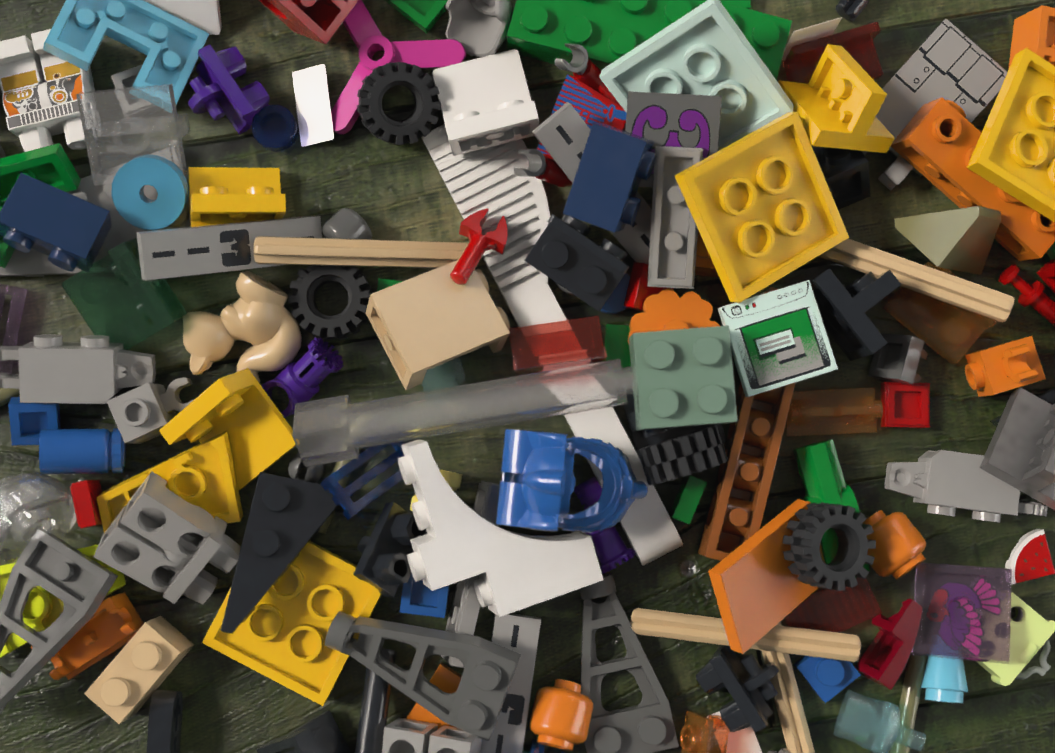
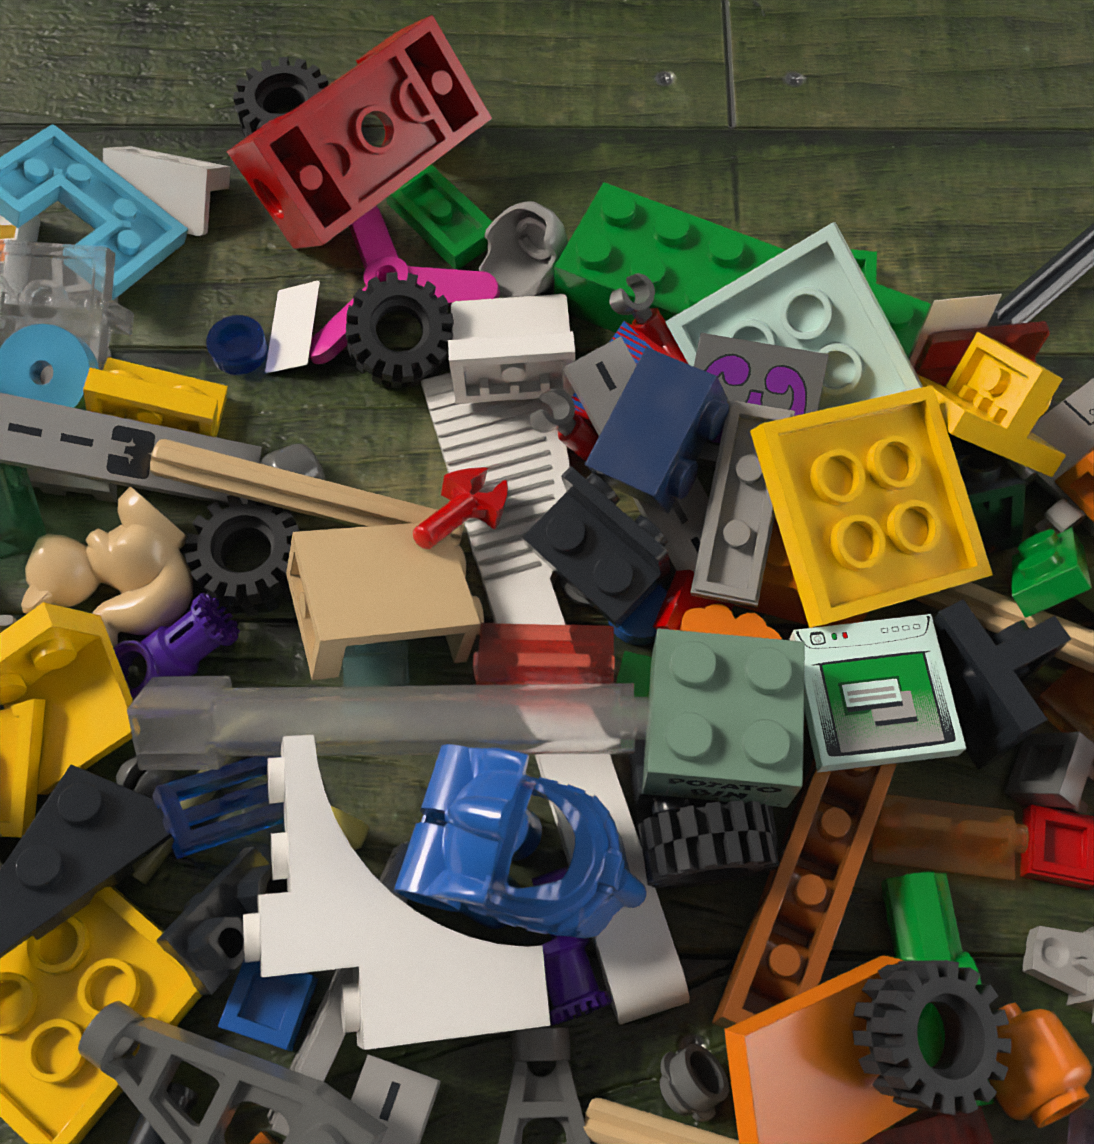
camera: 10 degrees right, 20 degrees down
dark purple hips [188,44,270,135] -> none
green tile [669,475,707,525] -> none
none -> dark grey plate [660,1044,729,1122]
none -> green plate [1012,527,1092,618]

